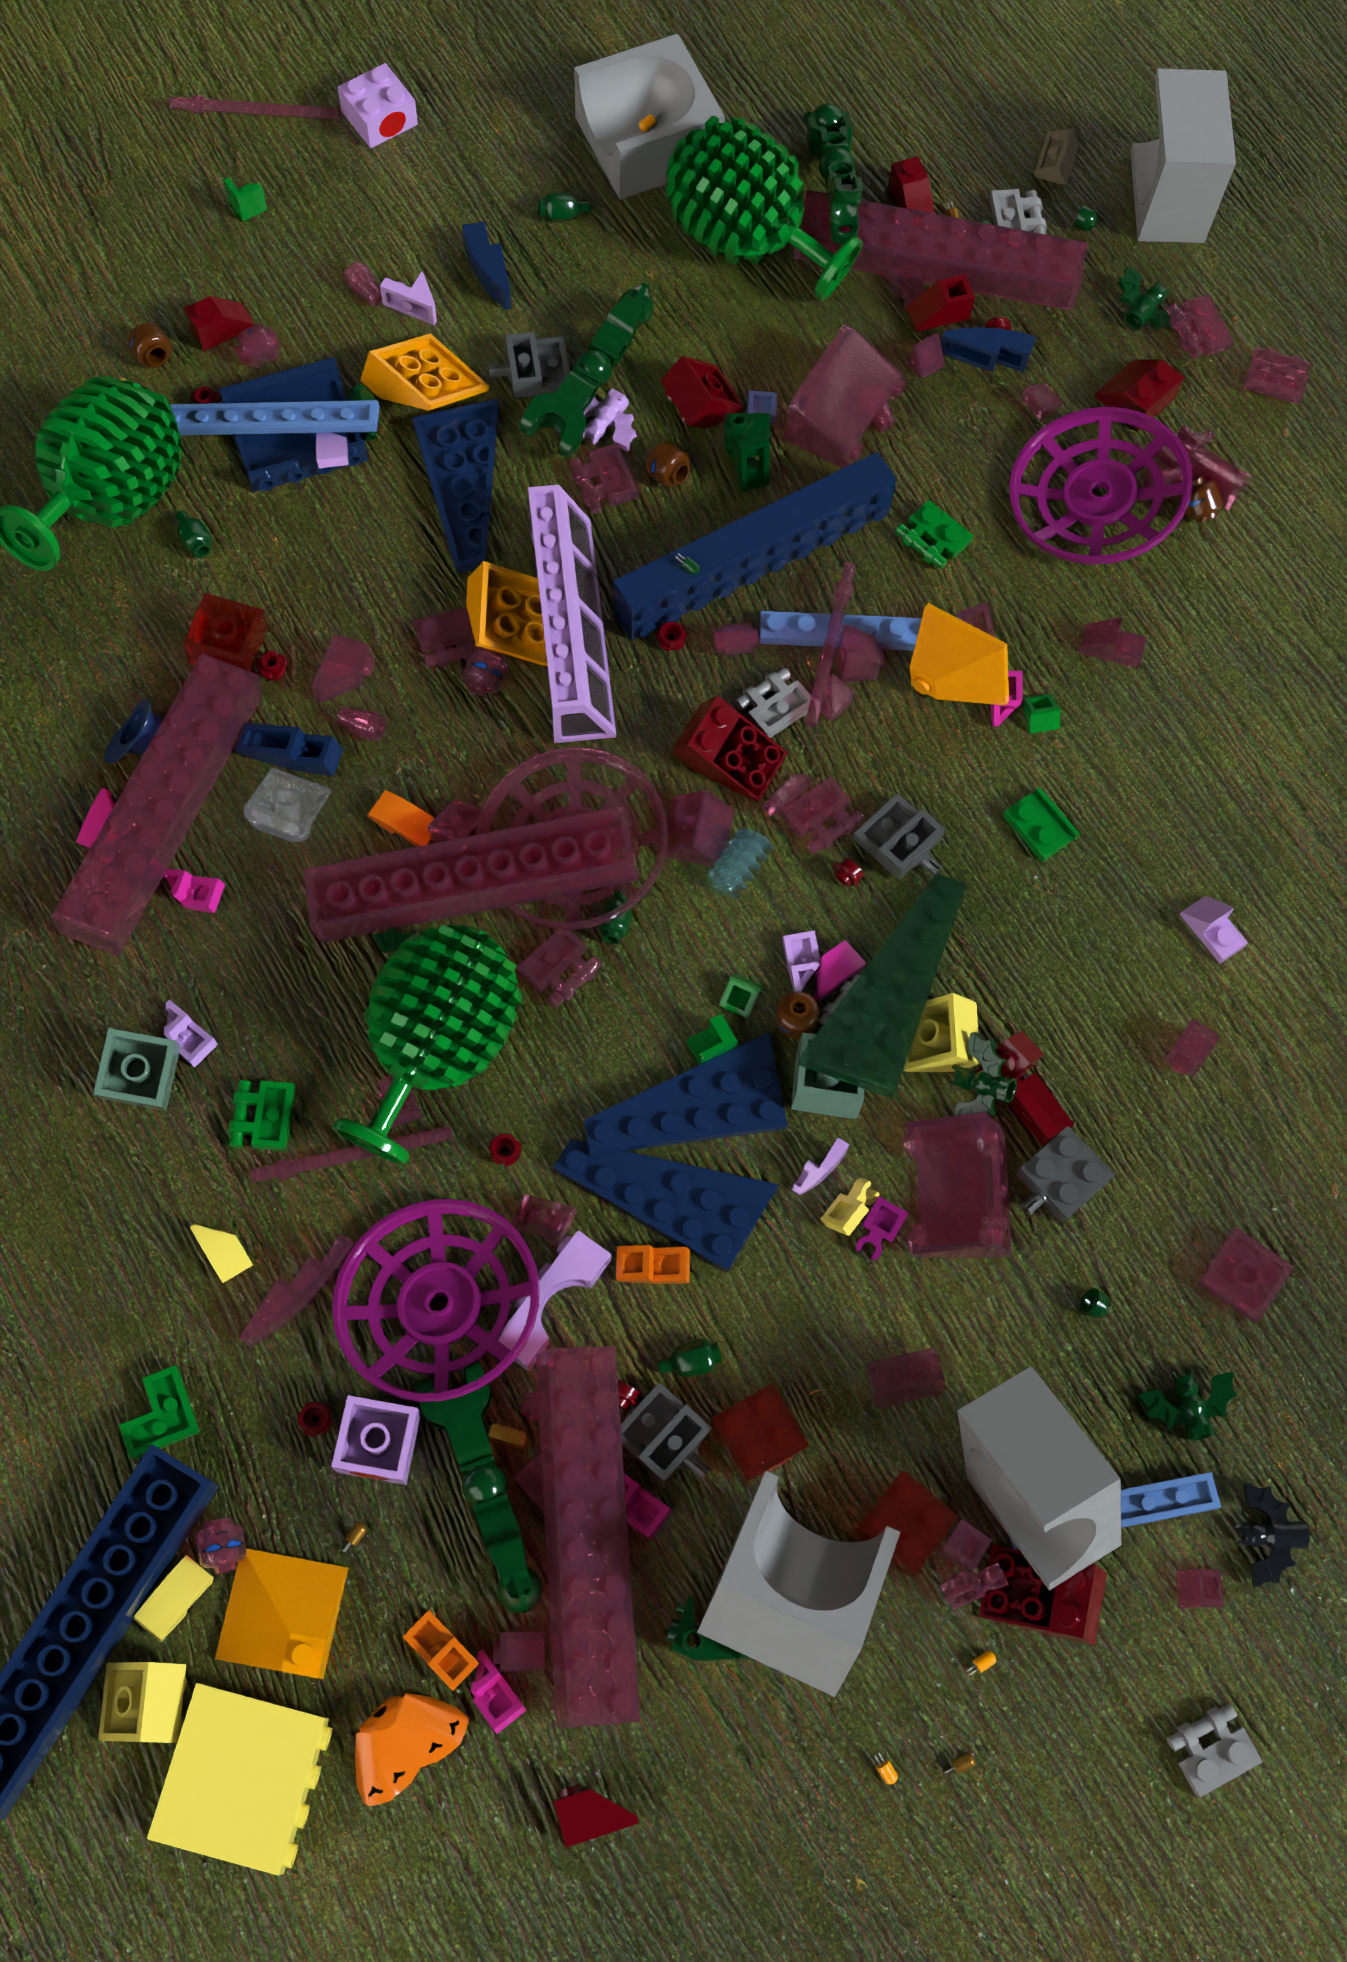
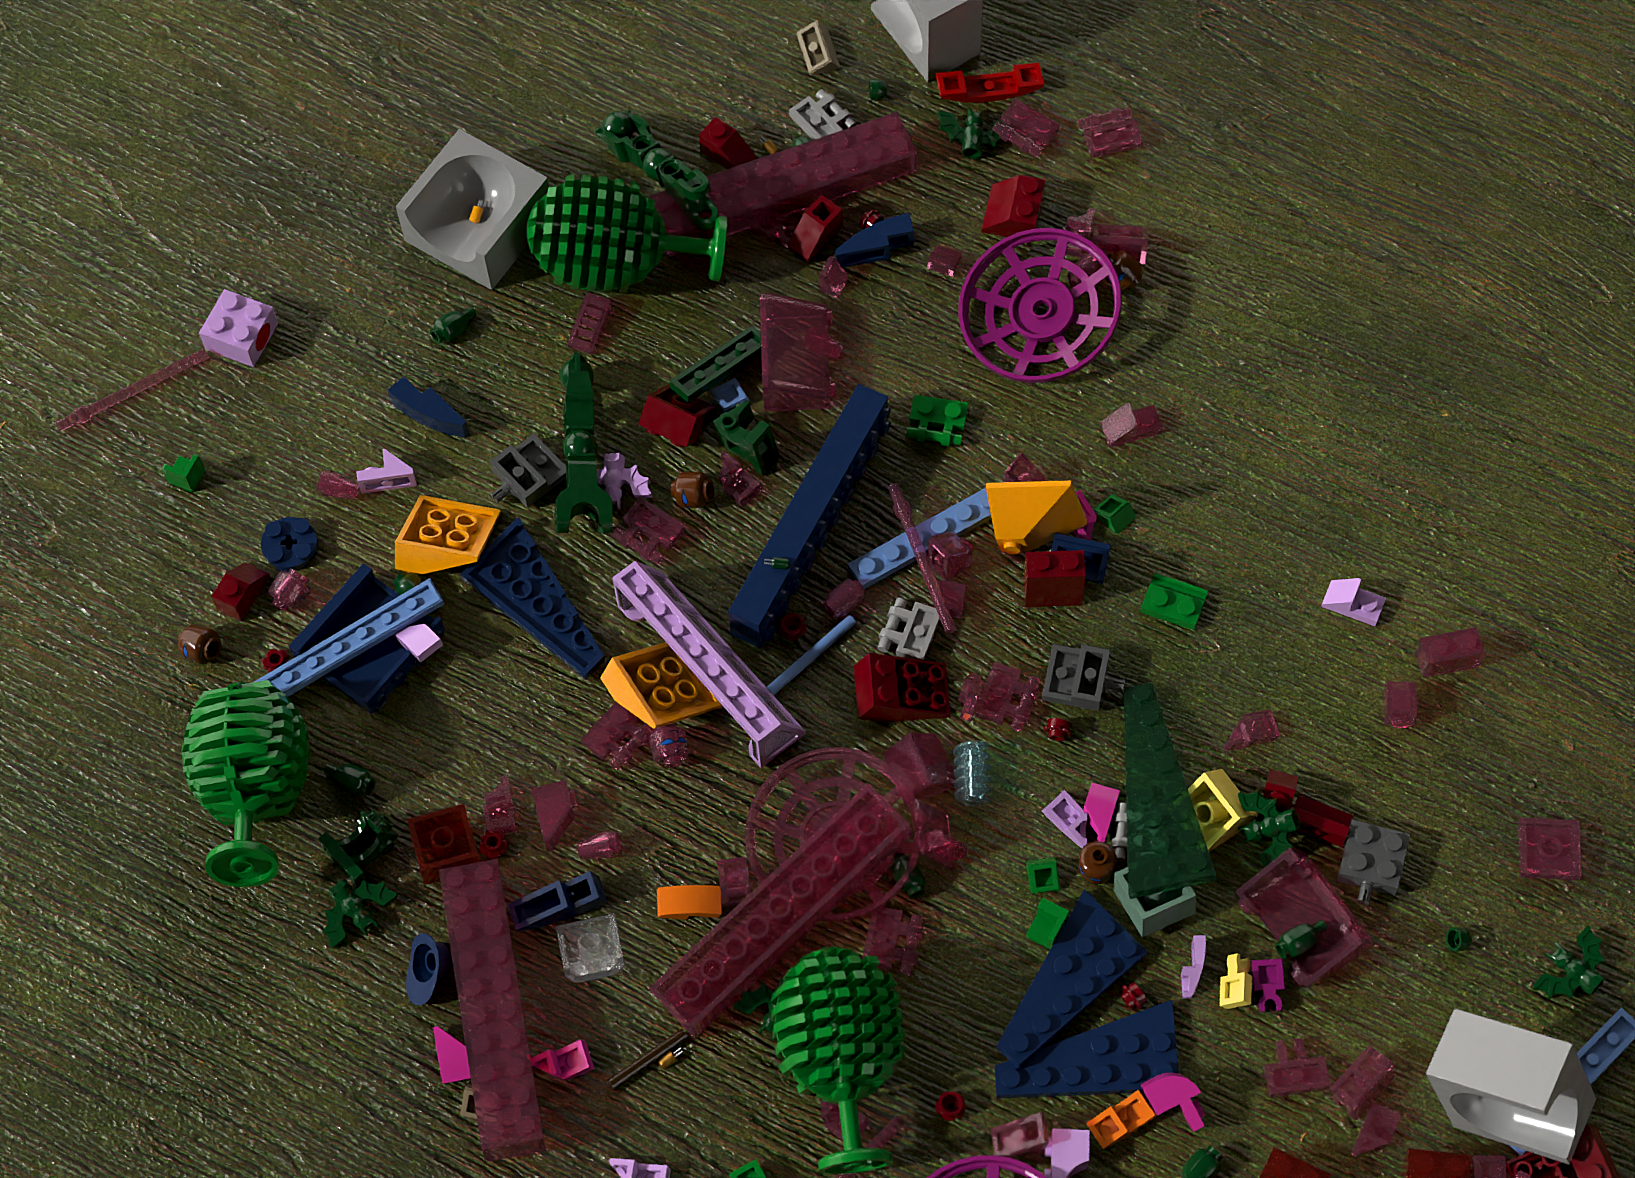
camera: 25 degrees left, 5 degrees down
none -> dark blue plate [261,517,319,572]
none -> dark green tile [318,810,398,888]
none -> dark green animal [322,879,398,949]
none -> clear pink slope [483,775,517,834]
none -> clear pink slope [567,293,613,355]
none -> dark brown bar [607,1028,688,1091]
none -> pearl gold piece [658,1048,683,1069]
none -> dark green plate [670,325,770,403]
none -> clear pink slope [720,451,763,508]
none -> medium blue bar [766,615,856,696]
none -> clear pink hinge [915,799,968,870]
none -> red slope [936,62,1044,103]
none -> dark red brick [1024,550,1085,607]
none -> dark blue hinge [1051,533,1111,584]
none -> dark red plate [1120,982,1148,1010]
none -> dark pink brick [1140,1073,1206,1131]
none -> clear pink slope [1223,709,1280,751]
none -> clear pink hinge [1263,1038,1331,1098]
none -> dark green plant [1275,920,1327,959]
none -> clear pink slope [1351,1102,1402,1156]
none -> clear pink brick [1416,627,1485,678]

